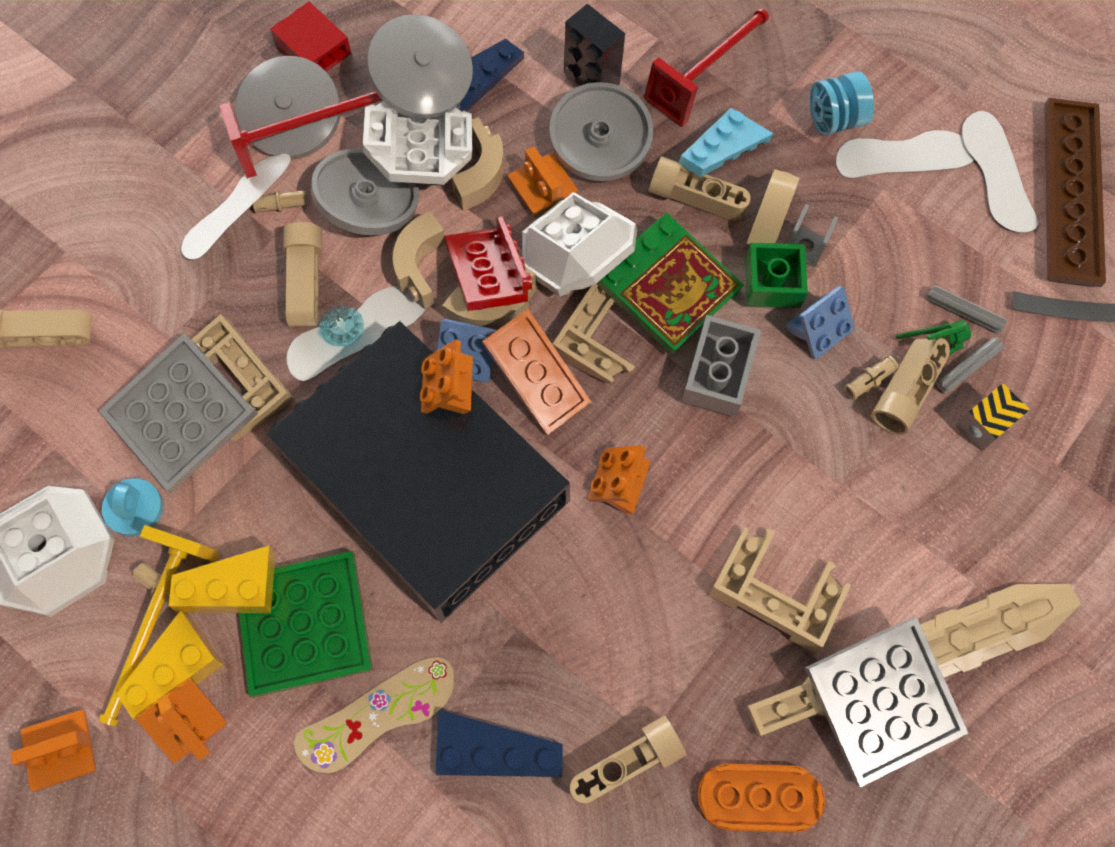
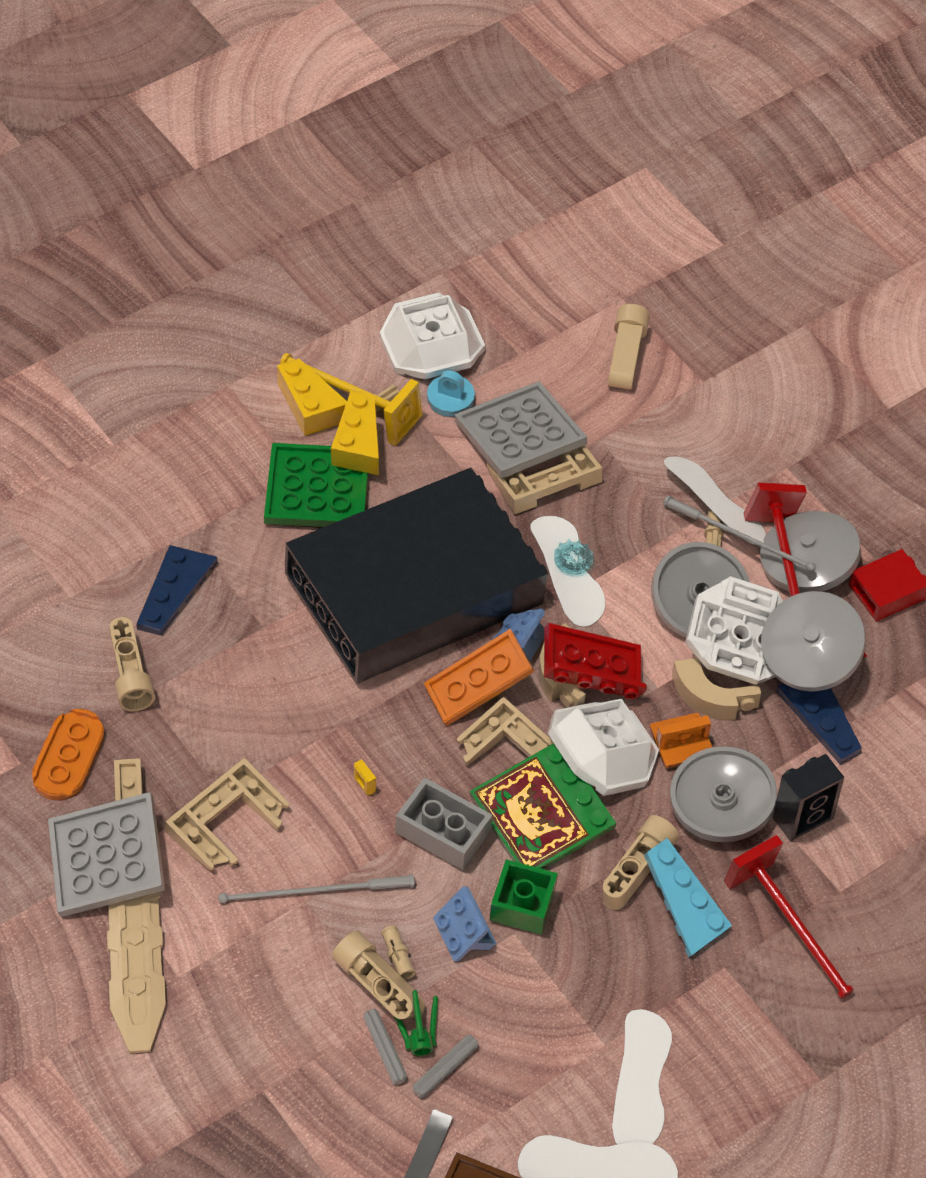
camera: 105 degrees right, 15 degrees down
orange bracket [10,710,96,792] -> none
orange bracket [136,678,226,763] -> none
tan beam [283,222,322,327] -> none
tan sticker [294,657,454,773] -> none
tan arch [393,210,445,309] -> none
orange bracket [420,340,473,414] -> none
orange bracket [588,445,651,514] -> none
tan arch [746,169,800,245] -> none
light grey piece [788,204,839,267] -> none
medium azure wheel [809,71,874,136] -> none
piece [956,384,1029,451] -> none
none -> light grey piece [218,874,414,904]
none -> yellow tile [354,759,376,796]
none -> light grey piece [663,495,816,572]

